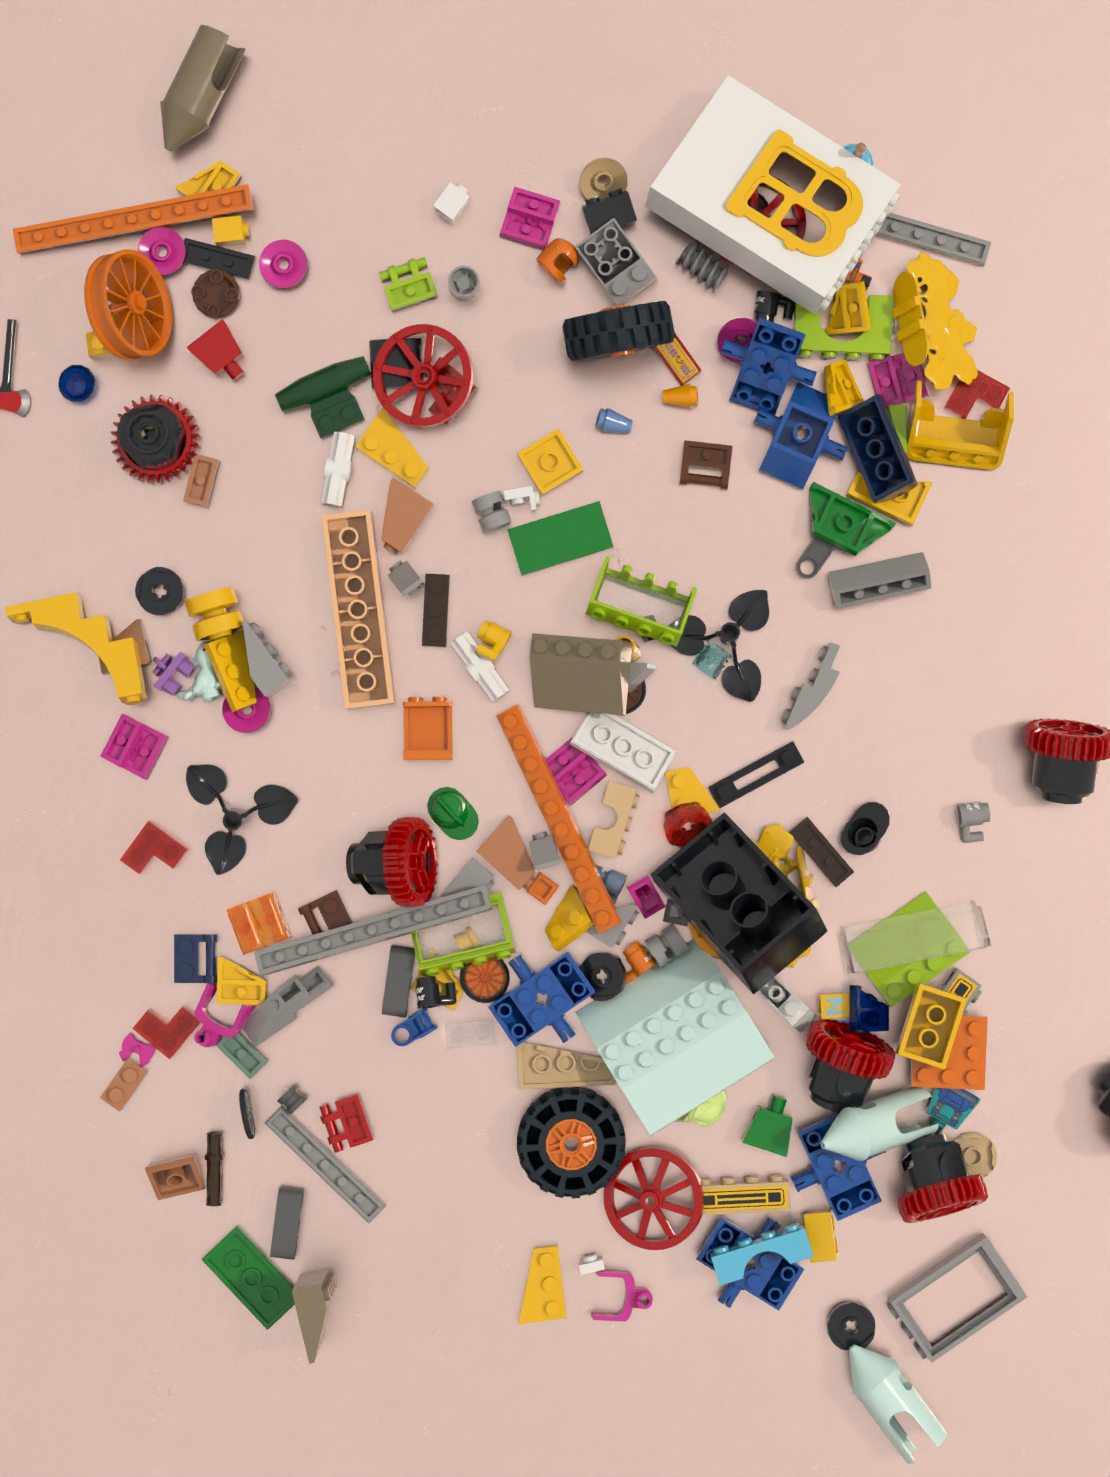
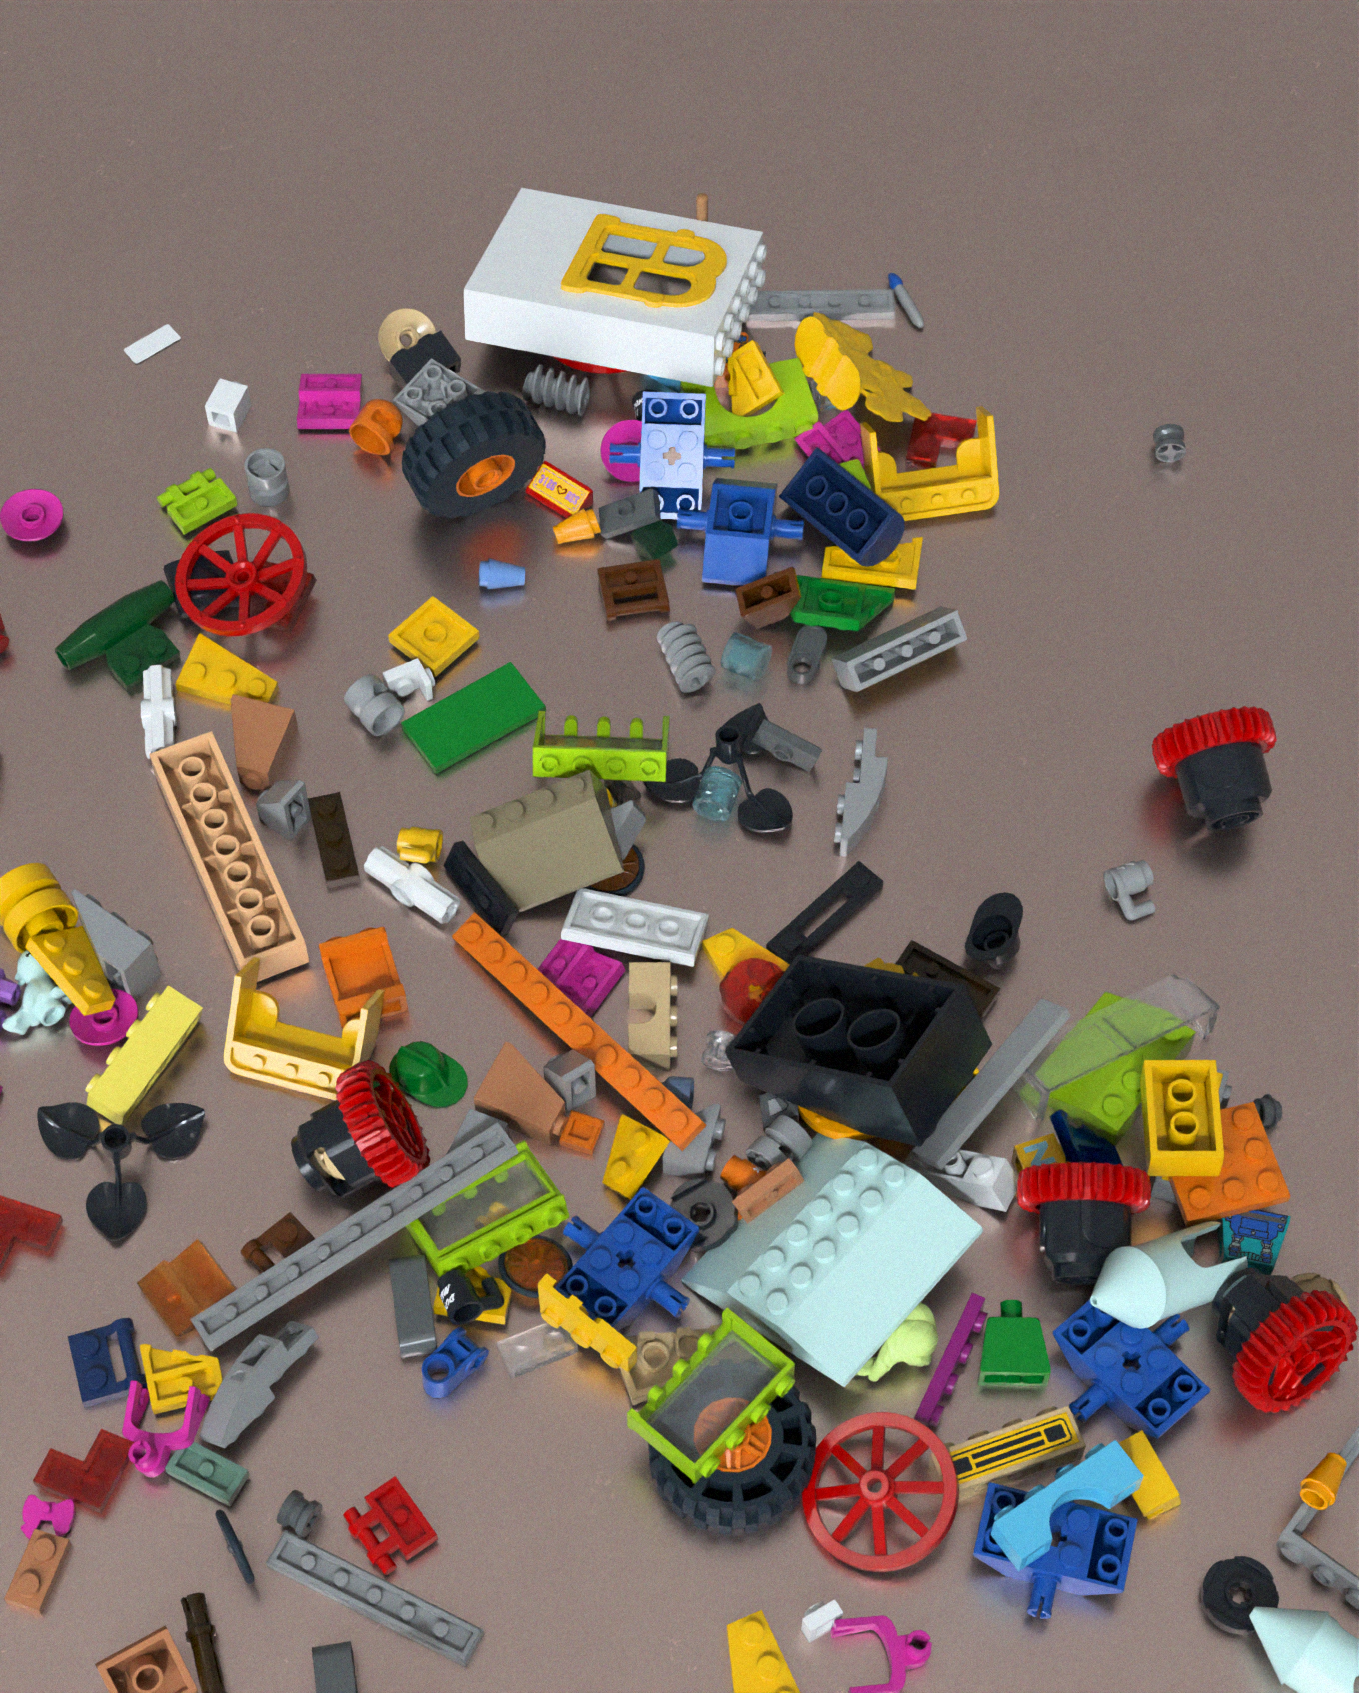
camera: 15 degrees left, 30 degrees down
dark pink slope [626,875,666,919] -> none
yellow wing [824,359,864,416] -> none
none -> light yellow brick [85,985,203,1126]
none -> white sticker [124,324,181,364]
none -> yellow windscreen [224,957,385,1100]
none -> black tile [443,840,519,936]
none -> yellow wing [538,1273,637,1372]
none -> dark grey plate [599,488,661,539]
none -> window [627,1307,795,1484]
none -> clear green slope [631,520,678,560]
none -> light grey piece [656,622,716,693]
none -> clear wheel [701,1030,736,1071]
none -> clear light blue piece [721,632,772,682]
none -> nougat plate [732,1158,804,1224]
none -> reddish brown slope [735,566,801,629]
none -> dark grey plate [751,719,822,772]
none -> light grey piece [888,273,924,328]
none -> light grey tile [912,998,1071,1170]
none -> magenta plate [914,1293,988,1428]
none -> dark grey plate [1253,1094,1282,1129]
none -> light orange cone [1300,1452,1347,1510]

